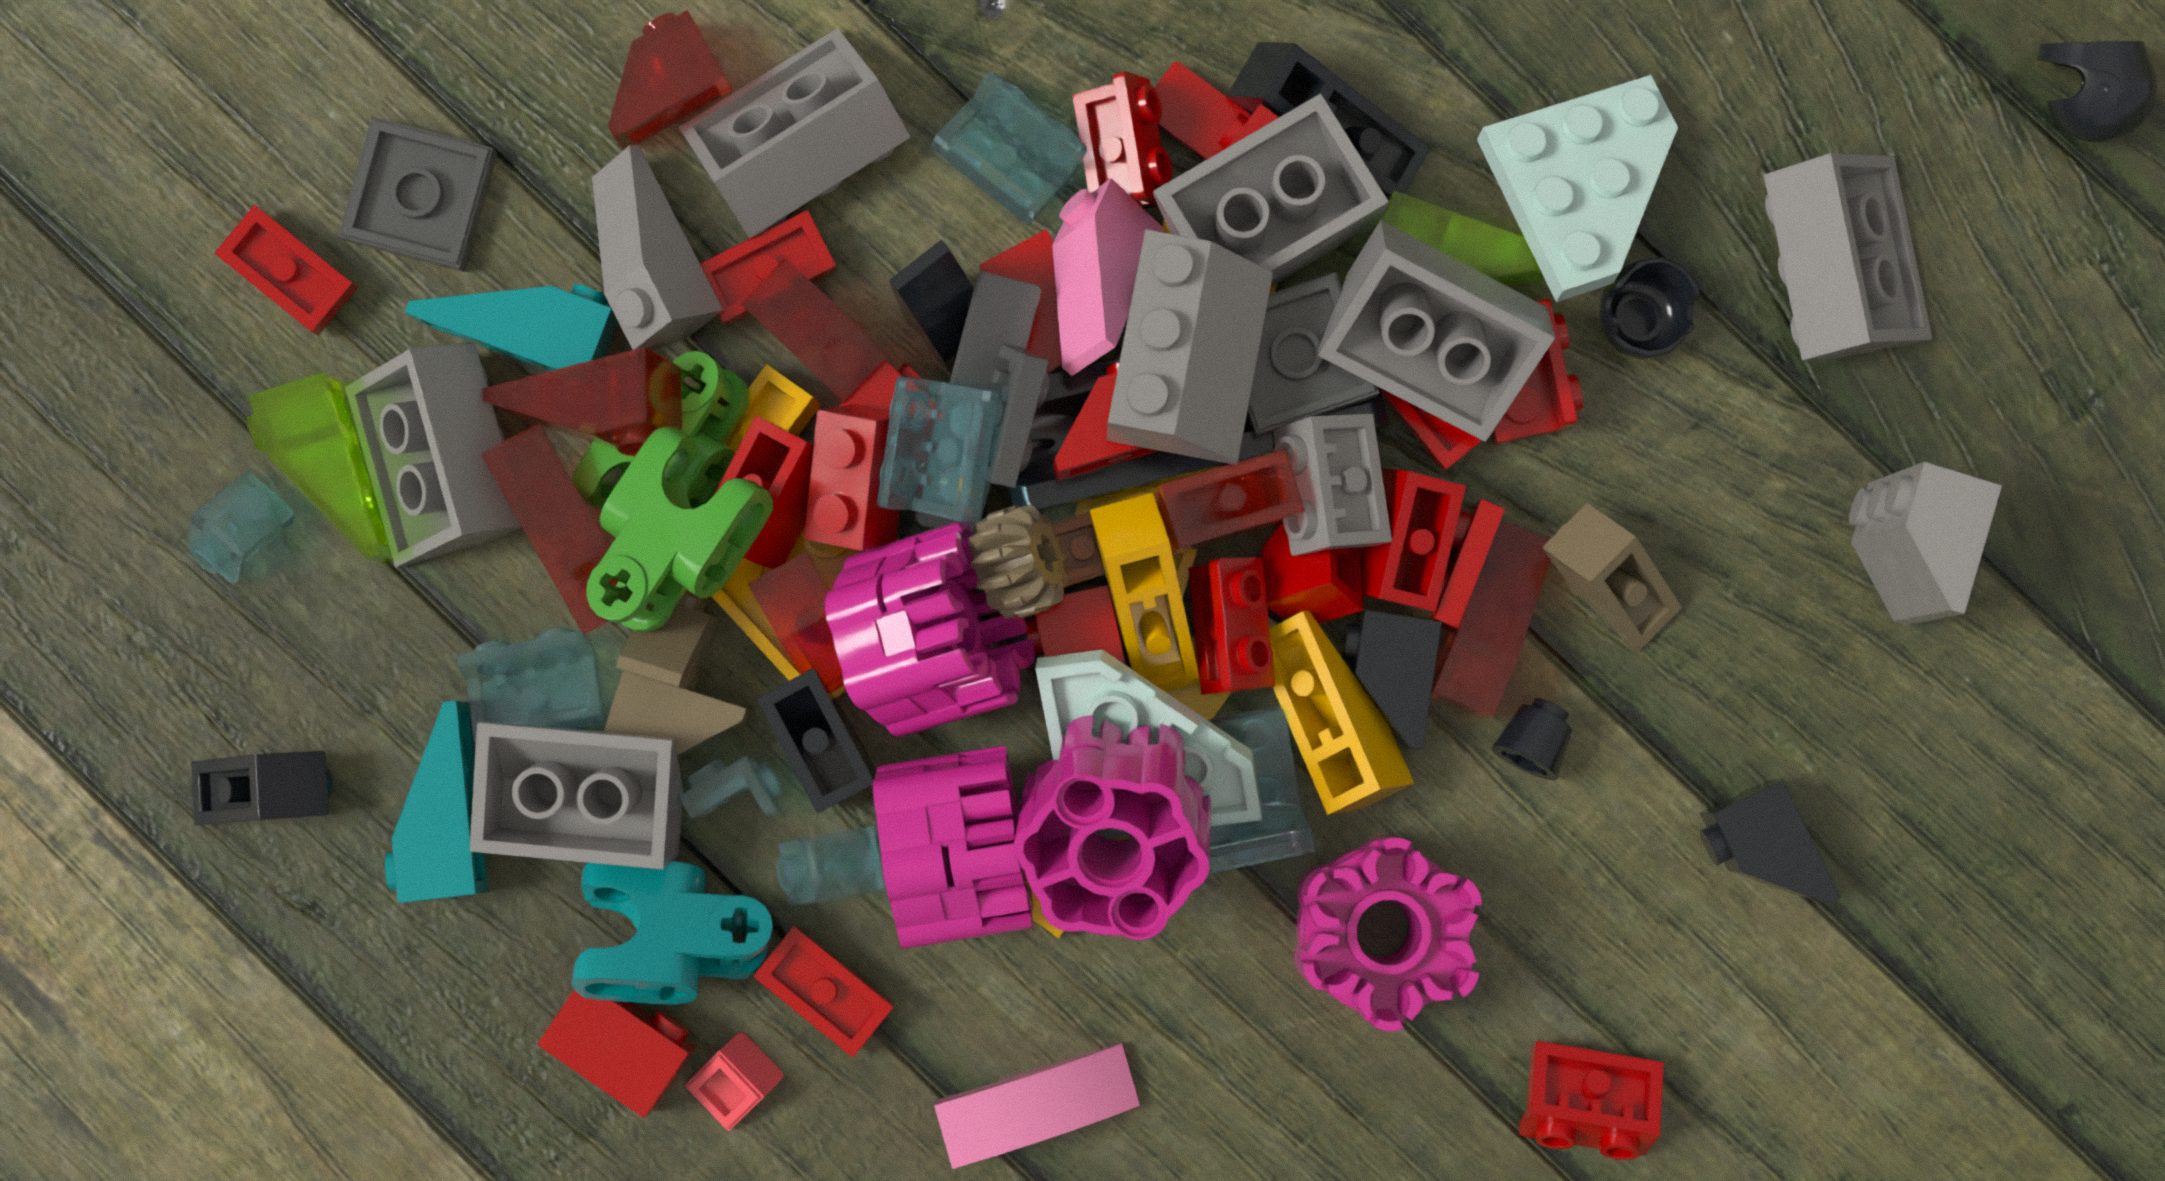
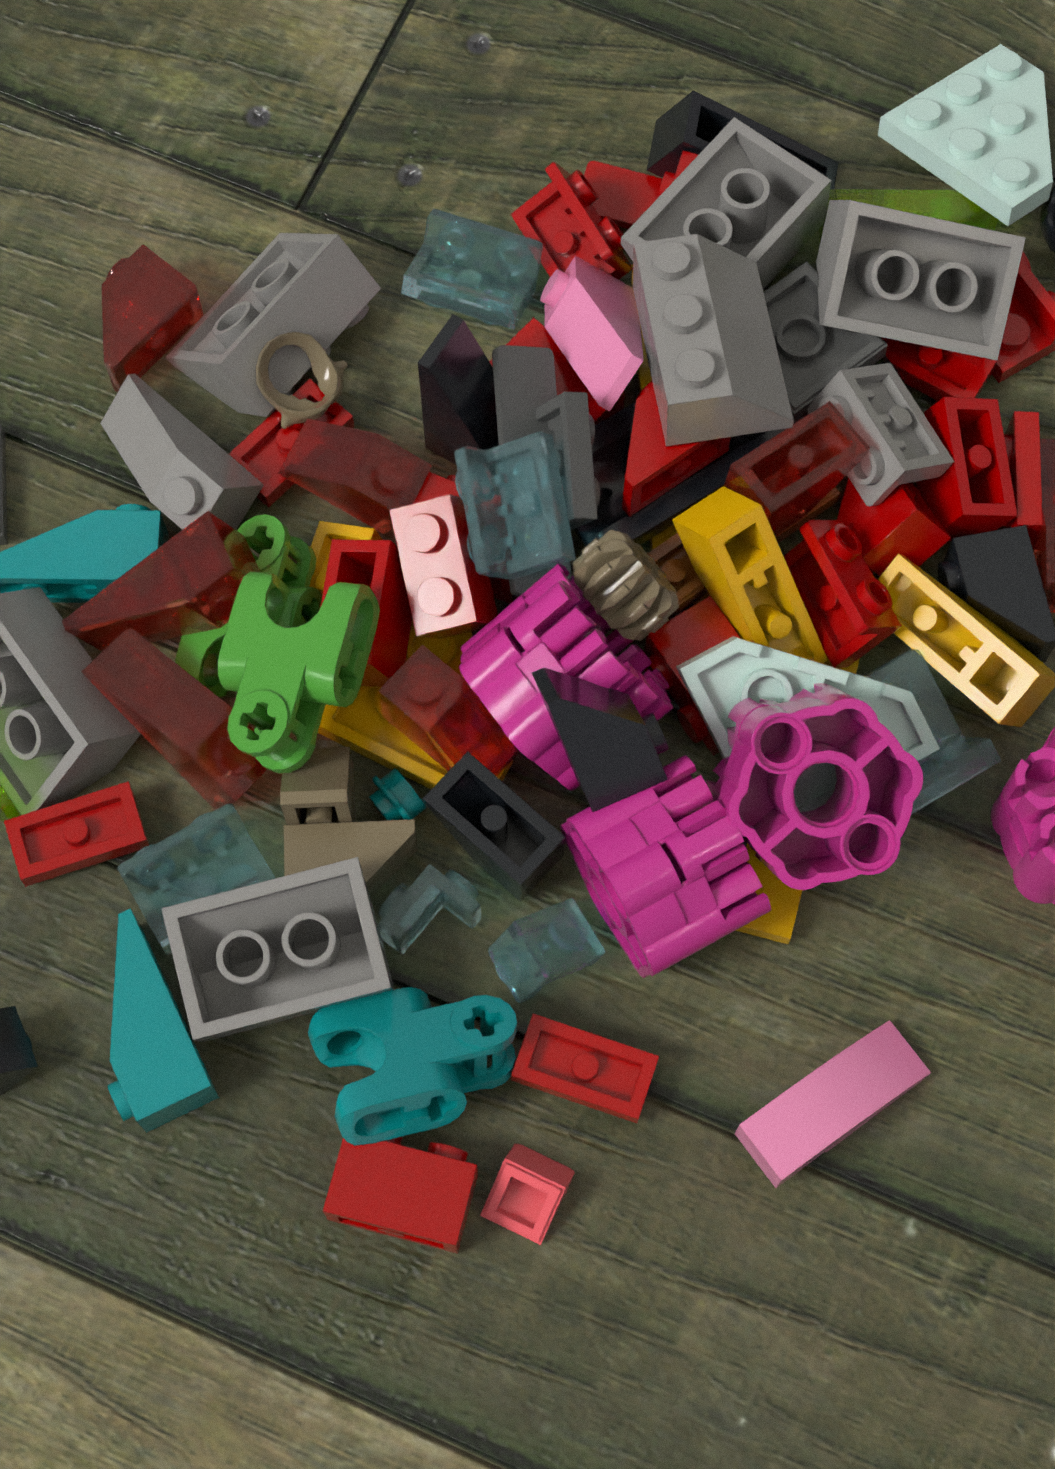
camera: 20 degrees left, 15 degrees down
none -> red plate [4,781,150,887]
none -> dark tan piece [255,332,348,429]
none -> teal plate [369,768,427,820]
none -> black slope [532,667,669,812]

